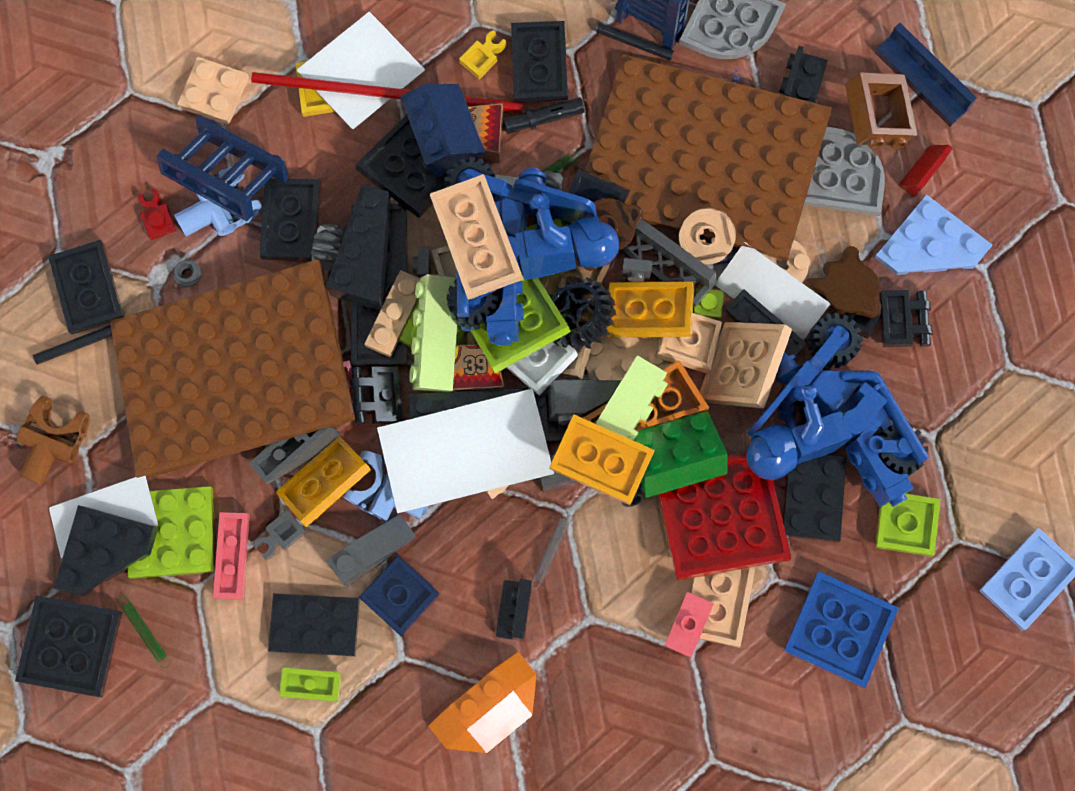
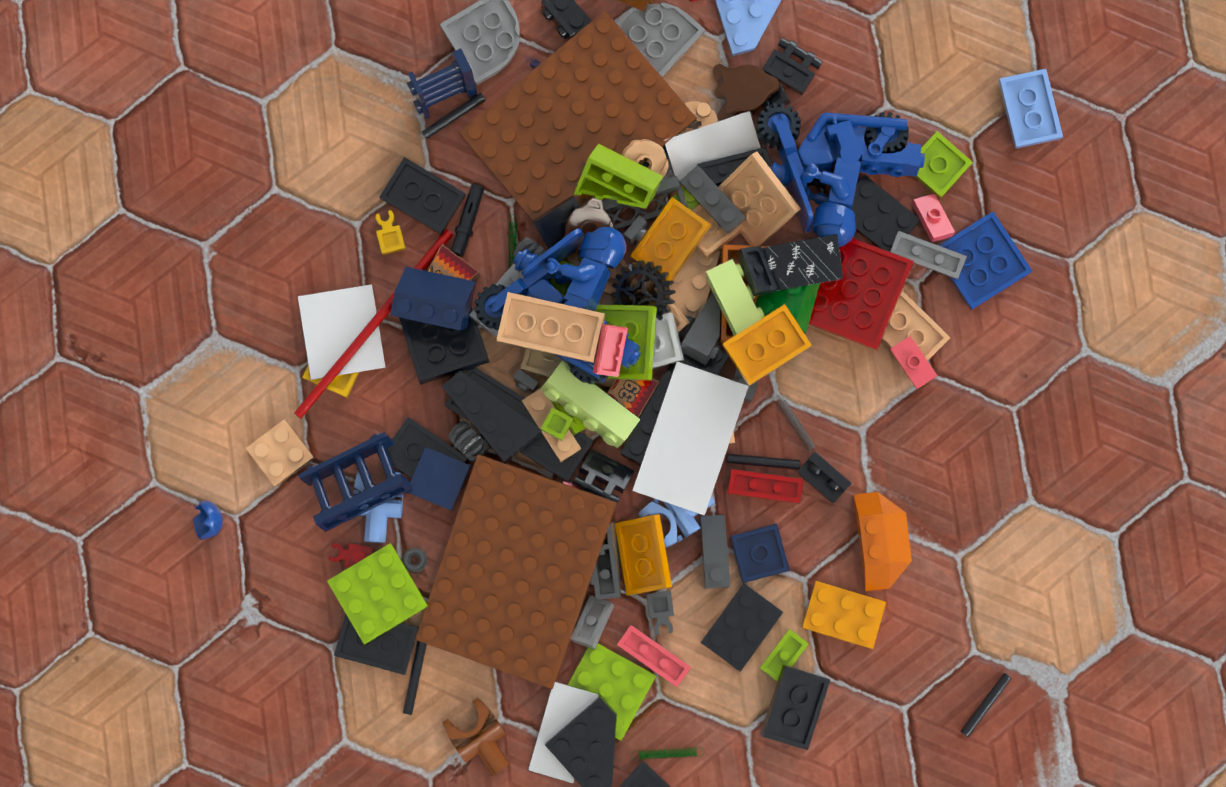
camera: 60 degrees left, 5 degrees up
none -> blue hair [193,500,223,540]
none -> lime plate [327,543,429,645]
none -> dark blue tile [407,447,471,511]
none -> lime plate [541,407,574,441]
none -> light grey plate [571,595,614,649]
none -> lime wedge [574,144,663,209]
none -> coral plate [593,324,628,377]
none -> dark grey plate [680,165,746,235]
none -> black bar [727,454,800,470]
none -> red plate [727,469,803,504]
none -> black plate [736,246,778,296]
none -> black plate [760,664,830,750]
none -> black sticker [762,234,843,291]
none -> light orange plate [802,581,886,649]
none -> light grey plate [890,231,967,280]
none -> coral plate [912,193,955,242]

